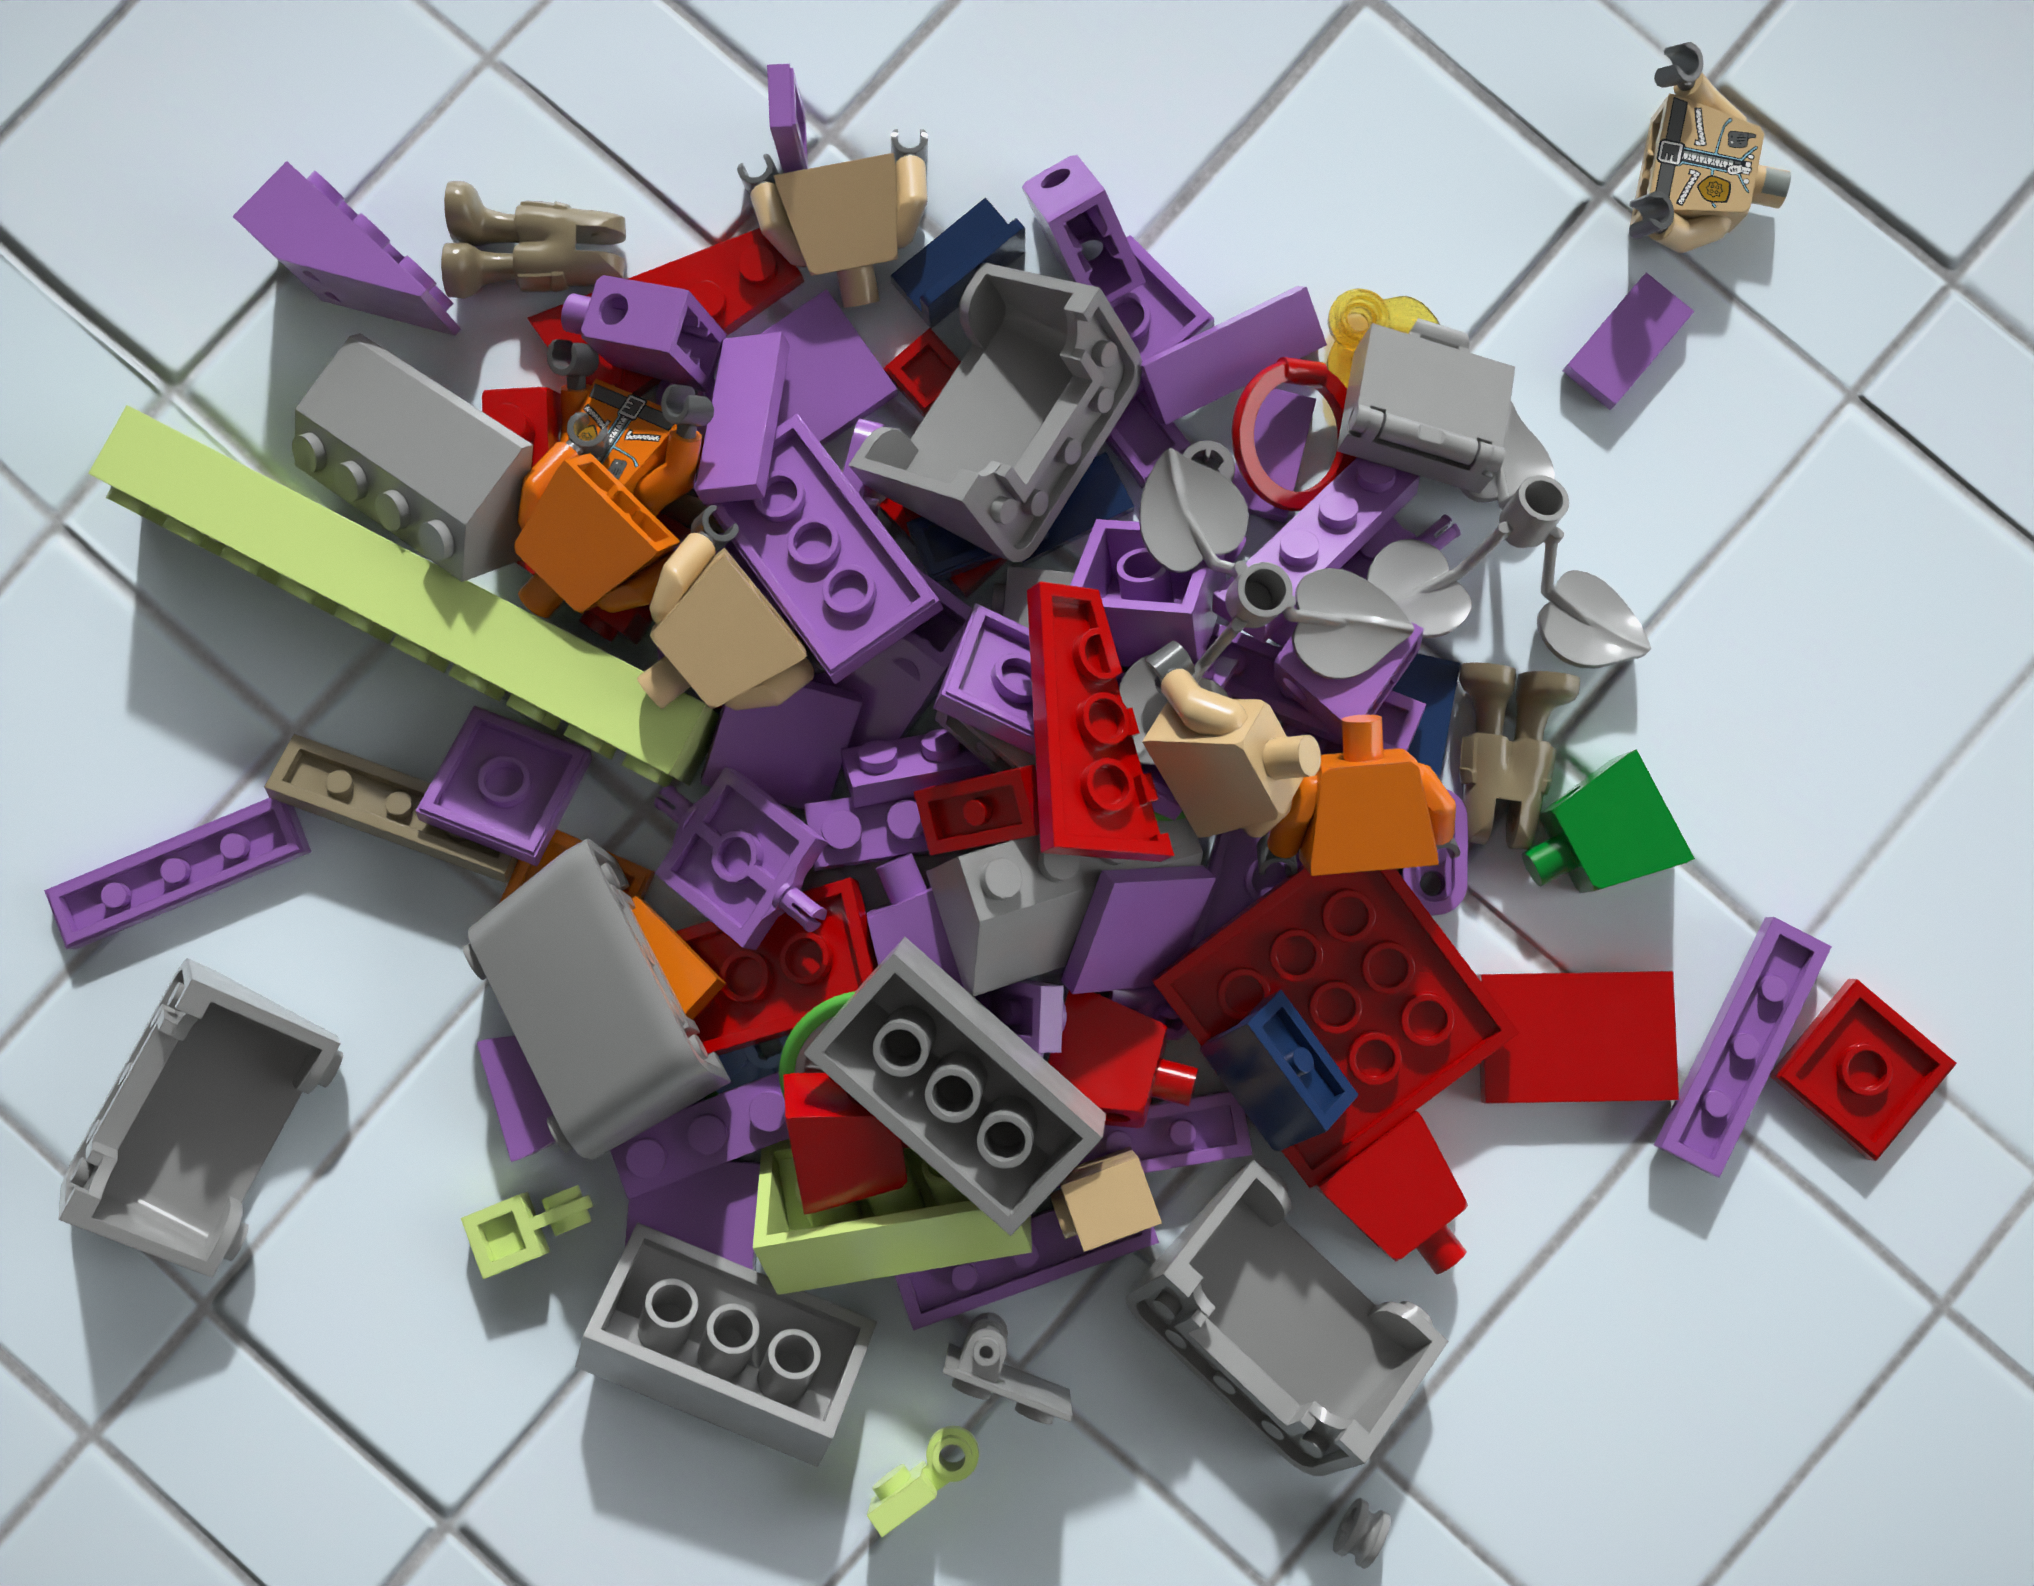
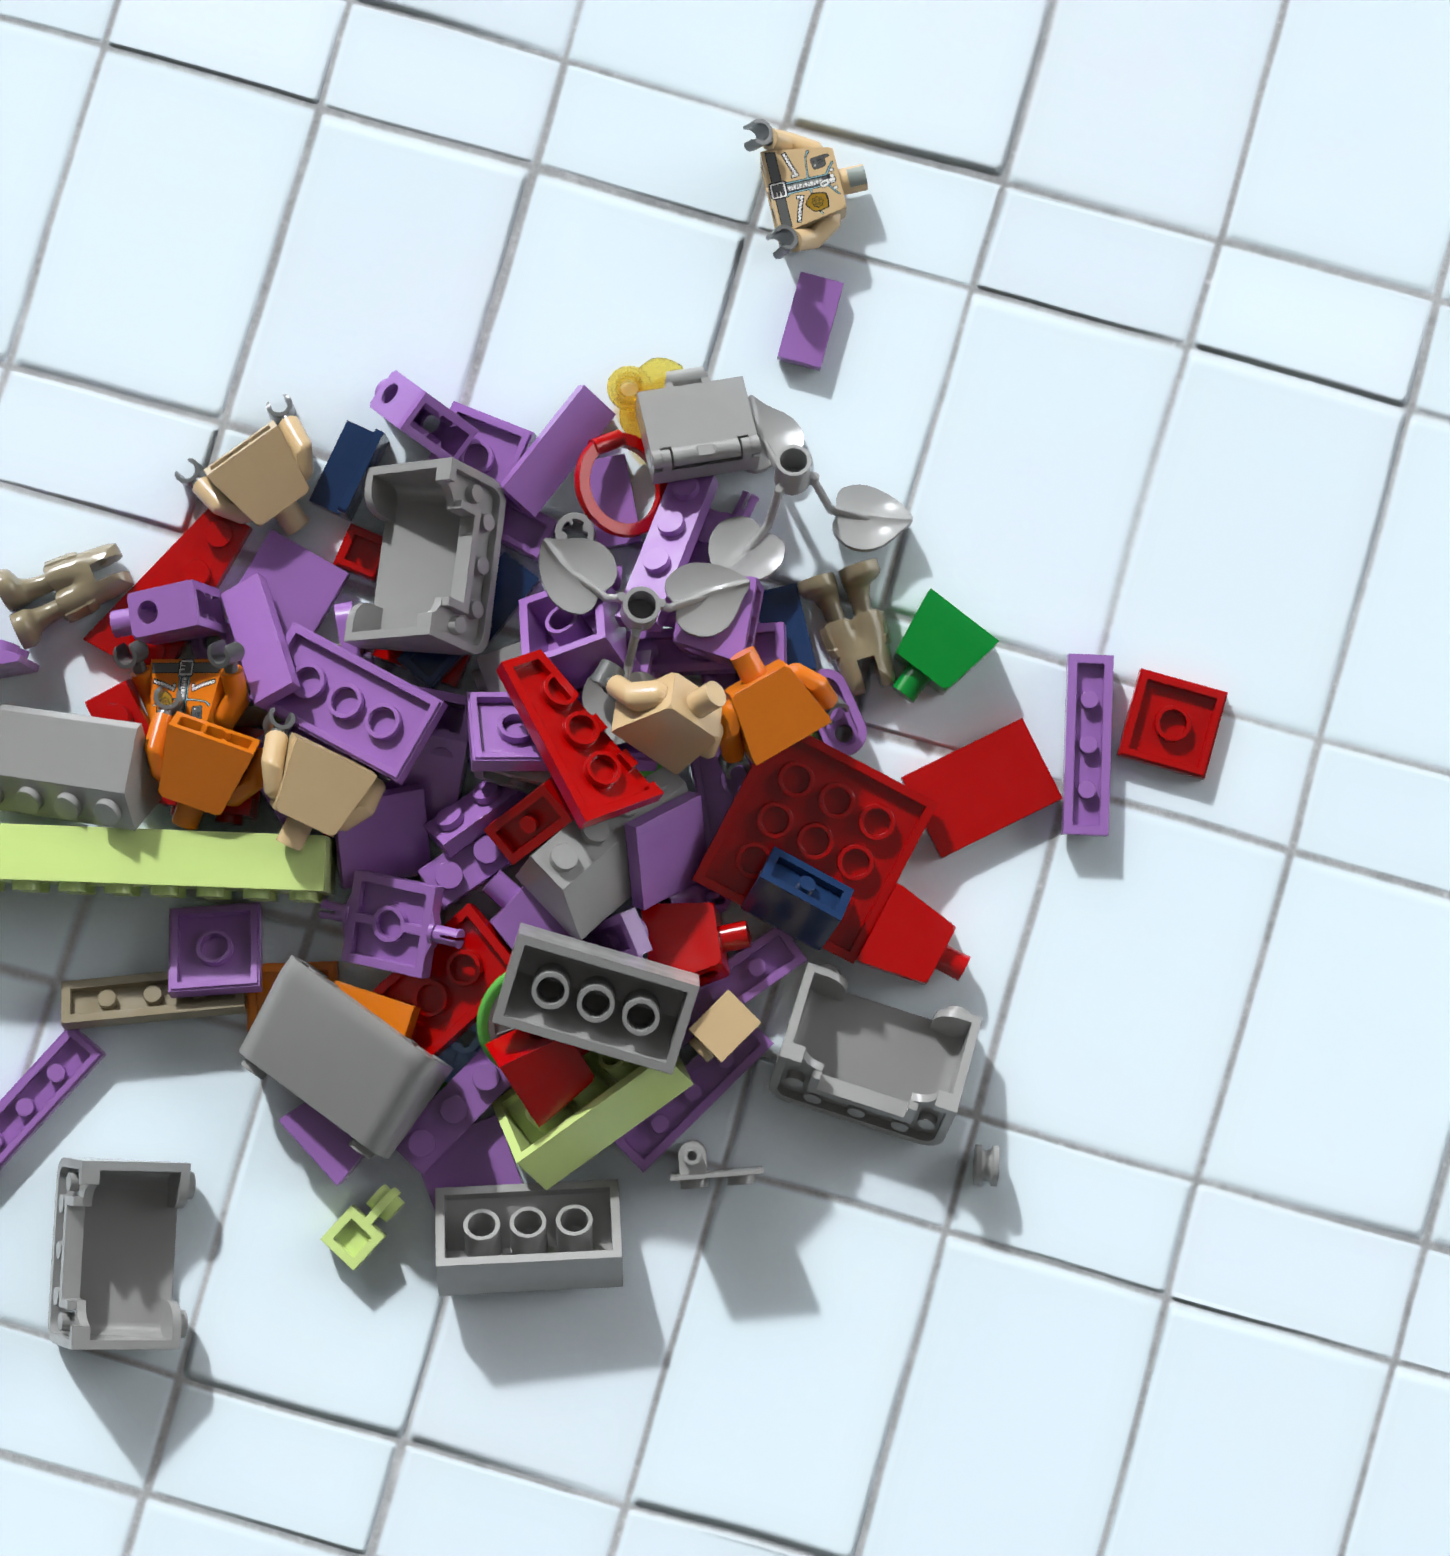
camera: 30 degrees left, 0 degrees up
medium lavender tile [767,64,808,173] -> none
yellowish green plate [867,1425,979,1537] -> none

